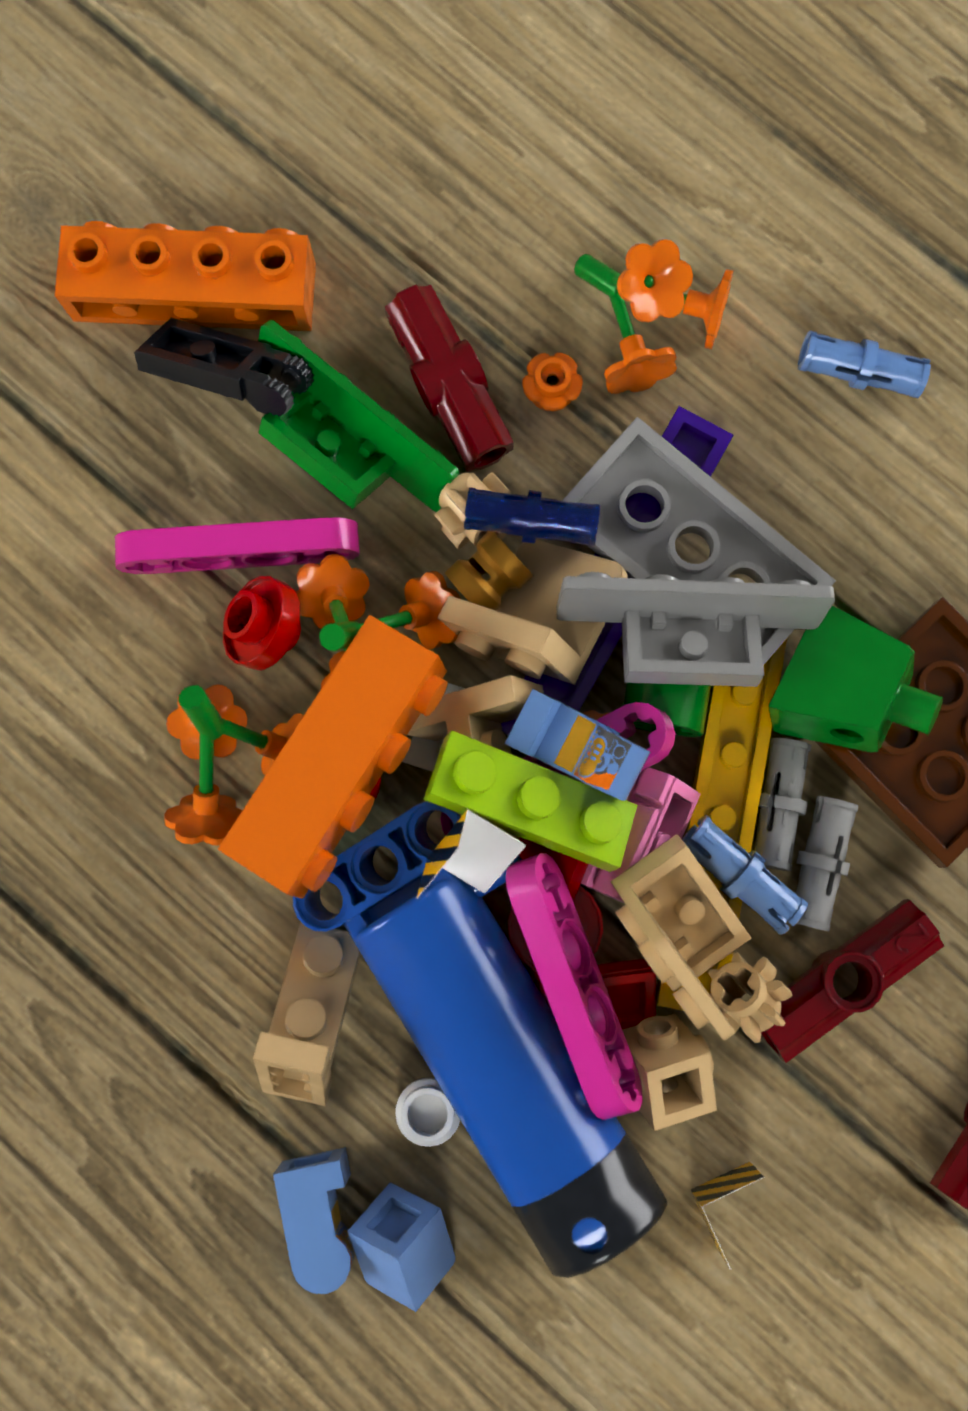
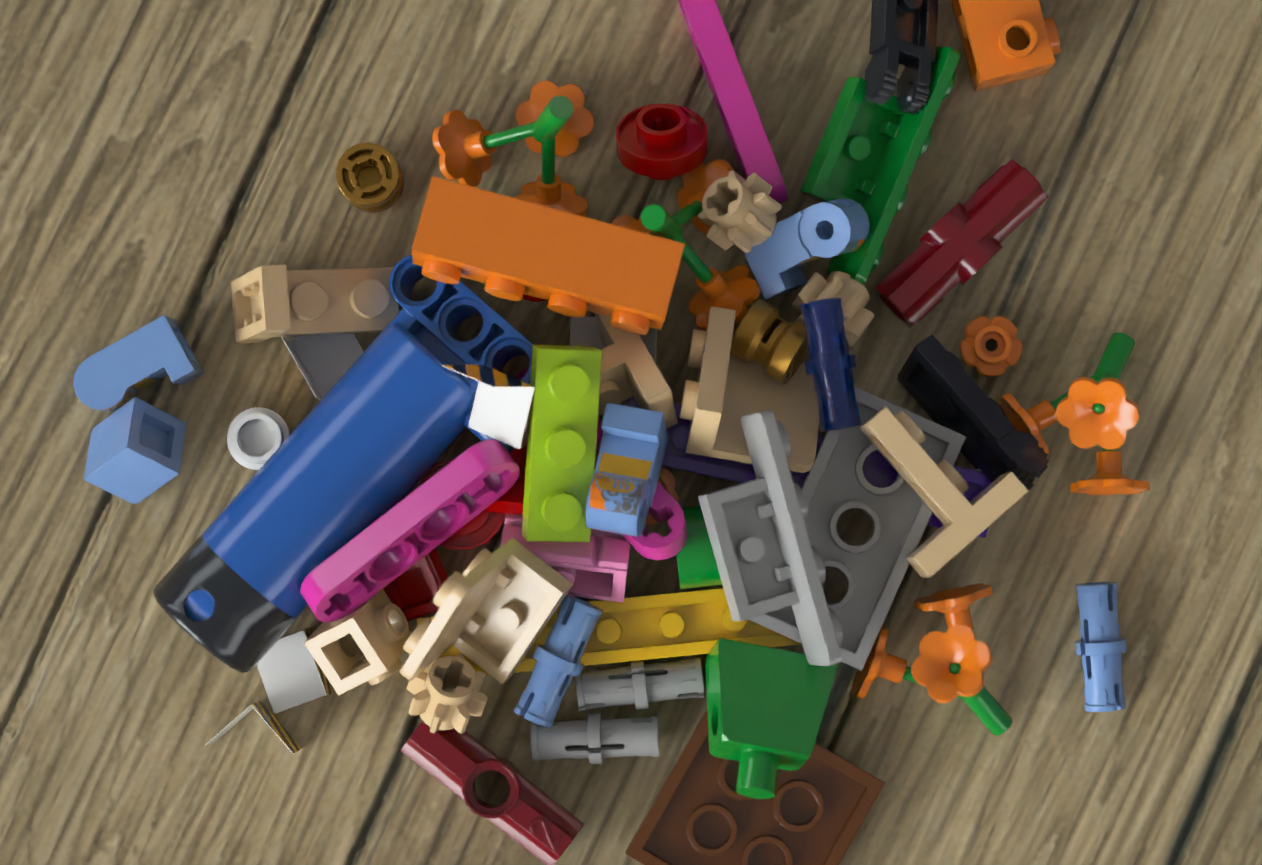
camera: 75 degrees right, 5 degrees up
none -> white sticker [257,628,334,714]
none -> white sticker [281,334,364,400]
none -> pearl gold wheel [336,142,404,213]
none -> tan gear [698,170,781,253]
none -> medium blue leg [743,198,870,300]
none -> orange plant [852,583,1012,736]
none -> tan bracket [860,407,1029,578]
none -> black hinge [897,334,1049,497]

